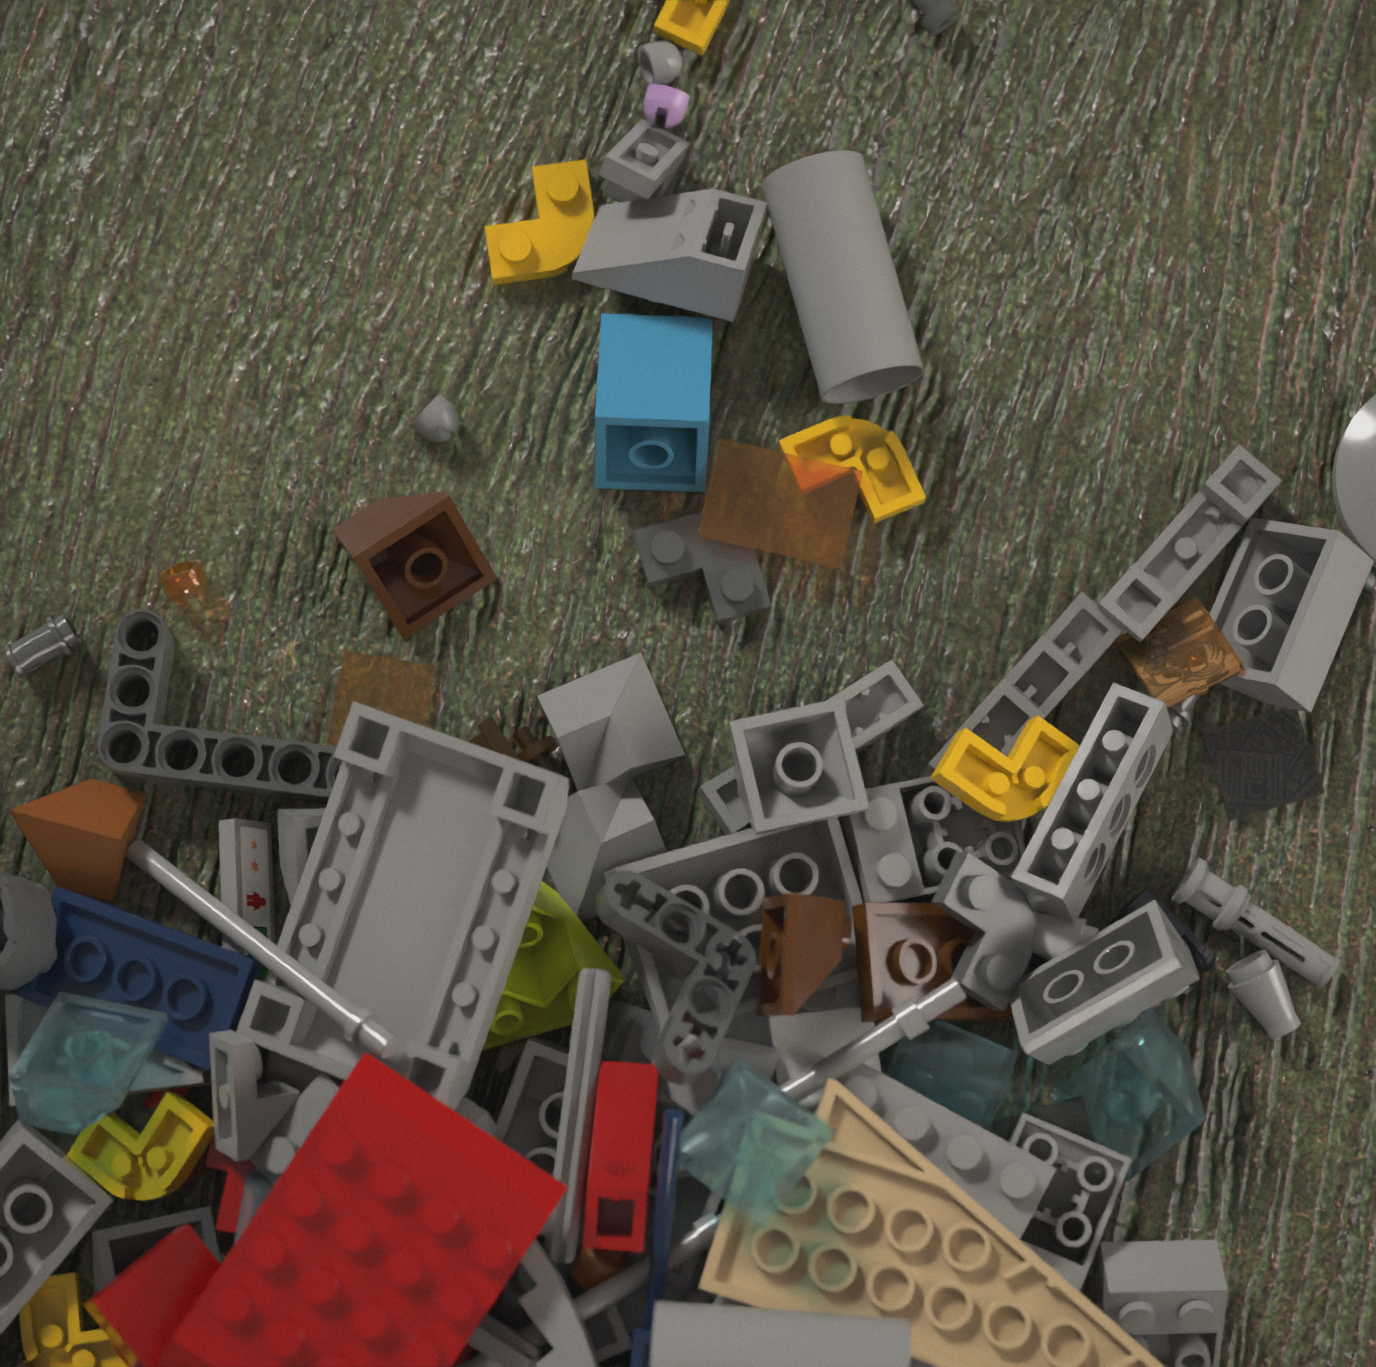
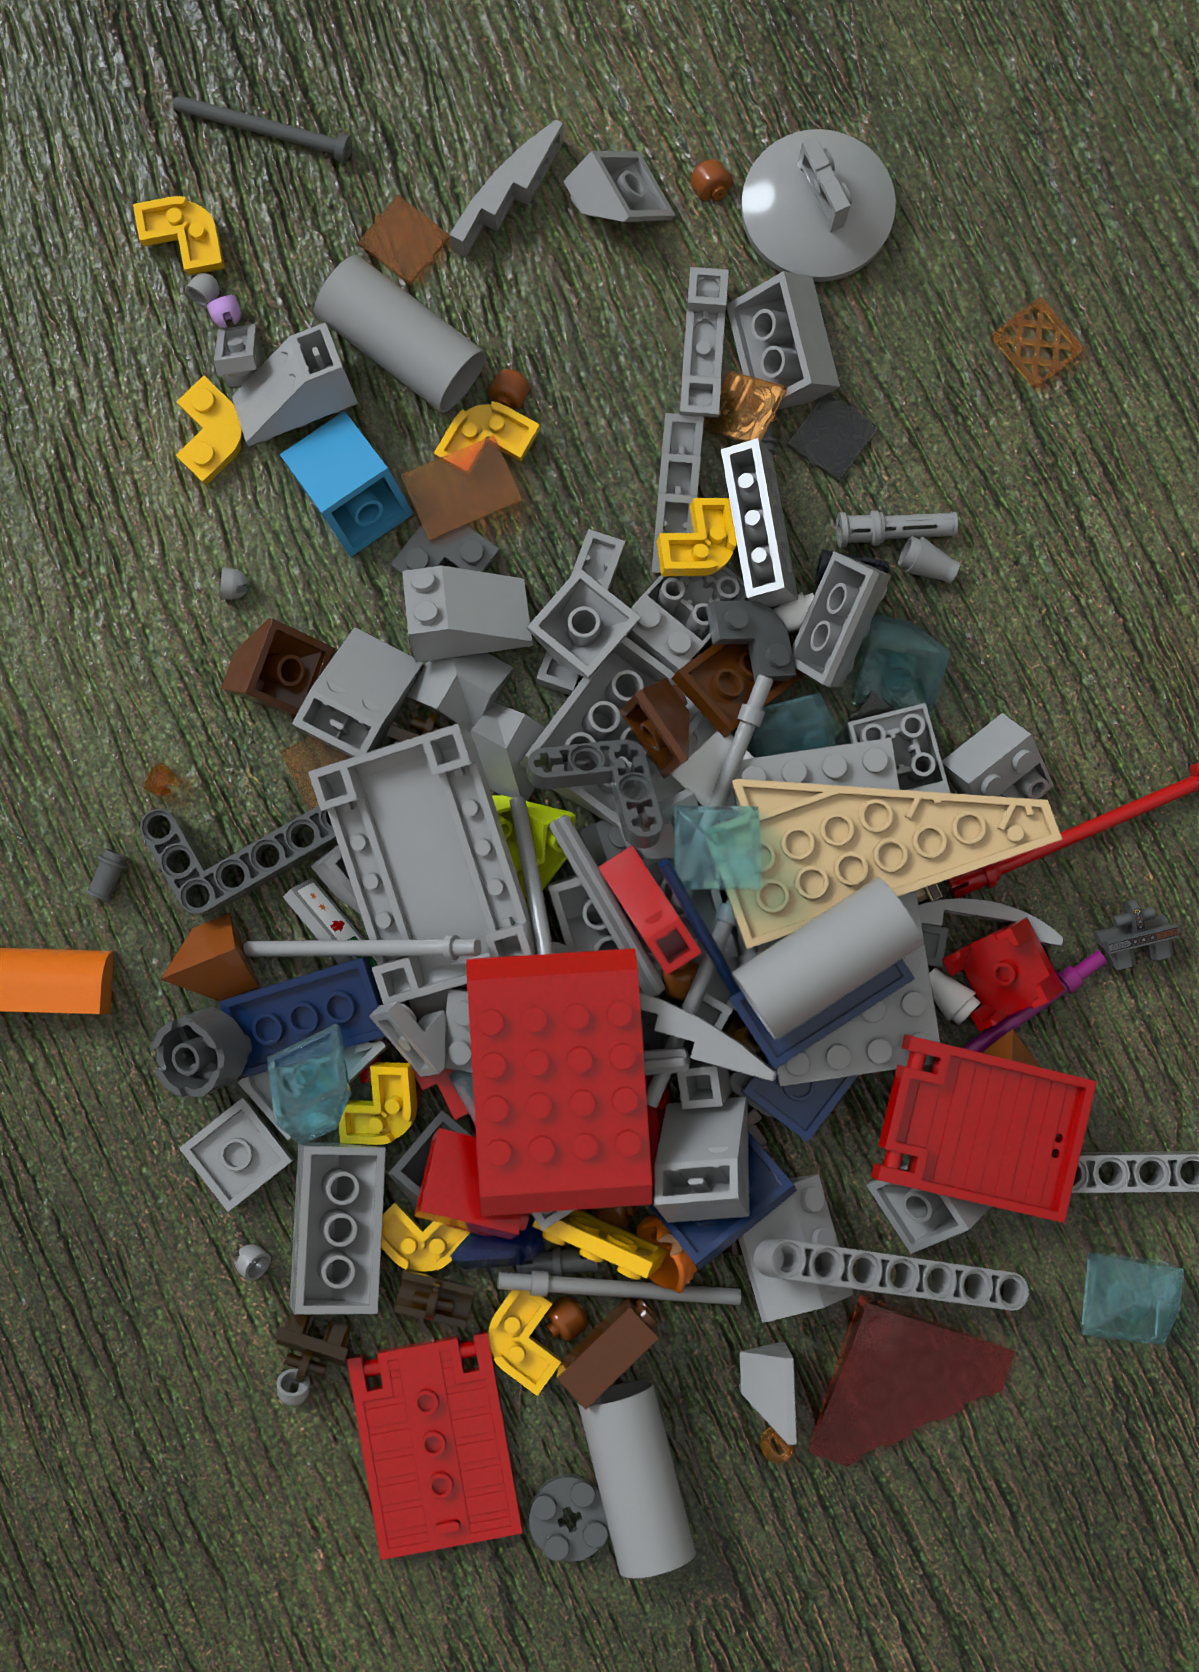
camera: 30 degrees left, 5 degrees up
none -> light grey slope [292,627,424,758]
none -> clear orange piece [358,195,450,285]
none -> light grey slope [402,565,533,663]
none -> light grey slope [449,120,564,257]
none -> dark orange piece [488,369,530,409]
none -> light grey bar [509,797,554,954]
none -> light grey slope [563,151,676,222]
none -> dark orange piece [690,159,732,201]

